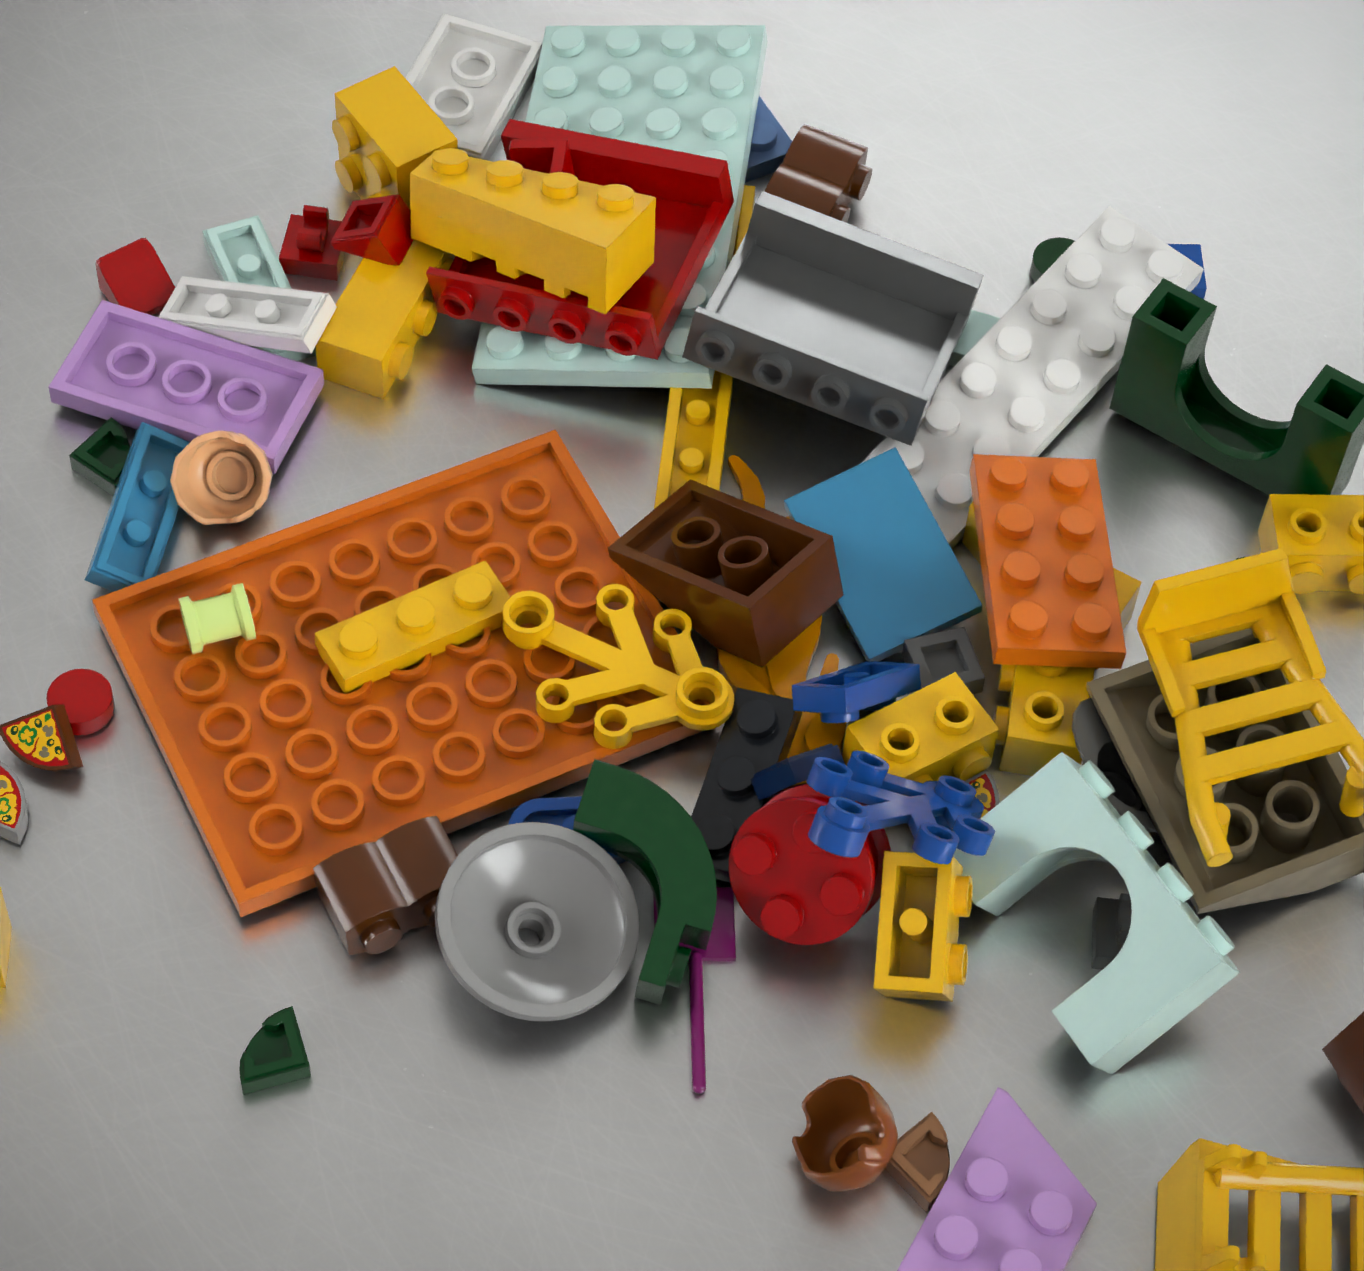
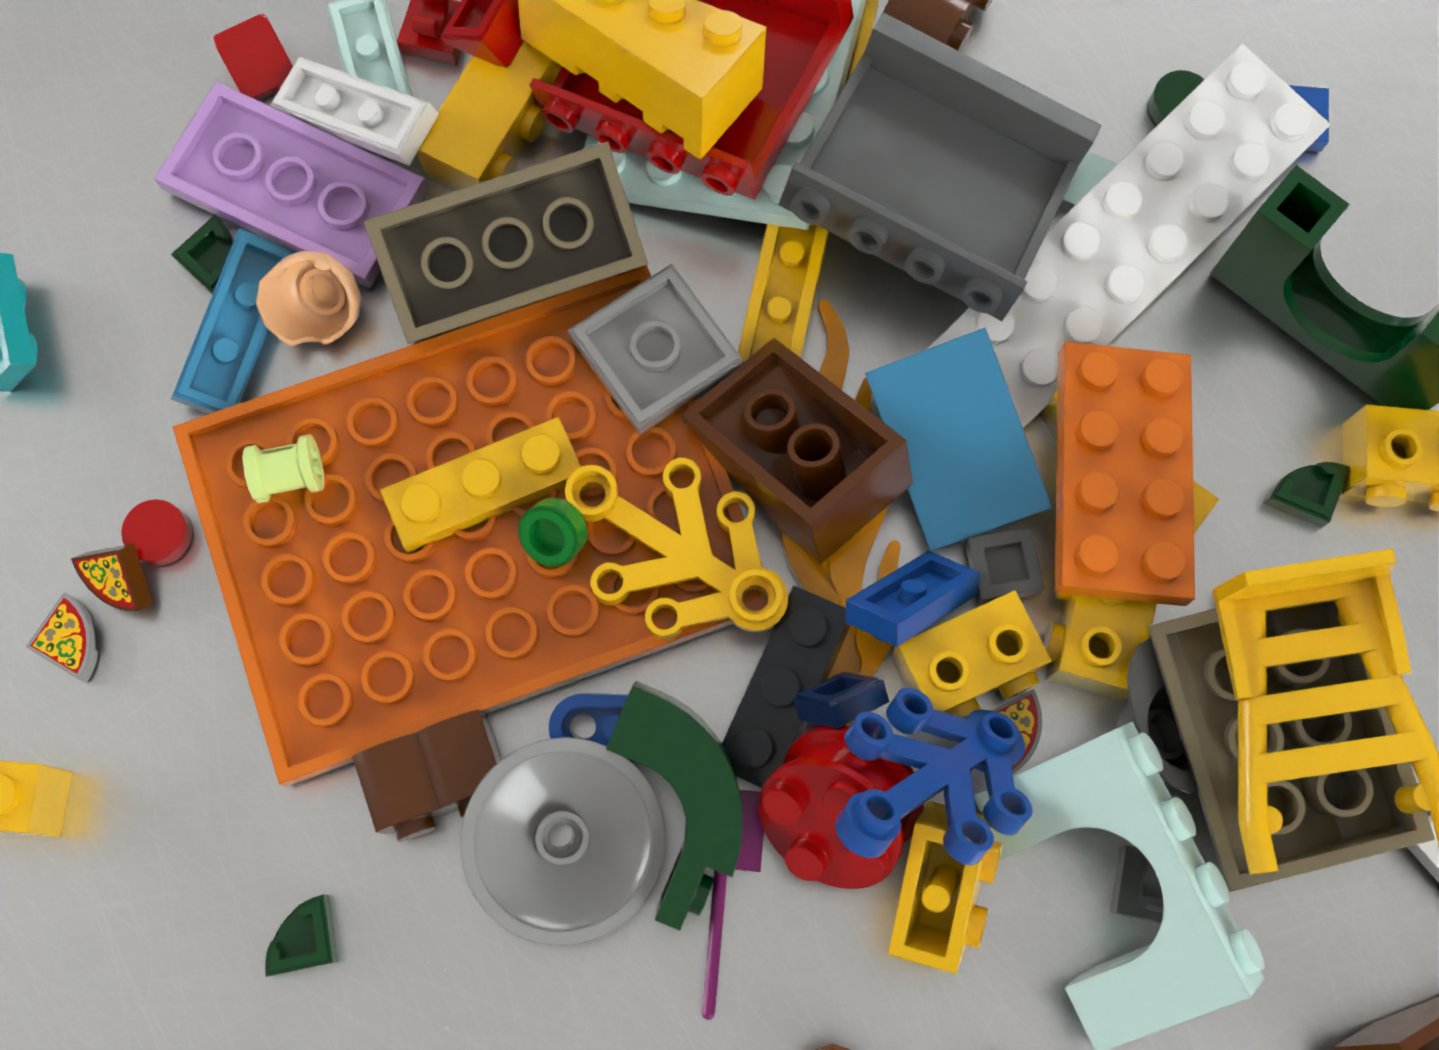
camera: 10 degrees right, 20 degrees up
none -> dark tan brick [363,141,648,344]
none -> green tile [518,498,587,567]
none -> light grey tile [568,263,743,435]

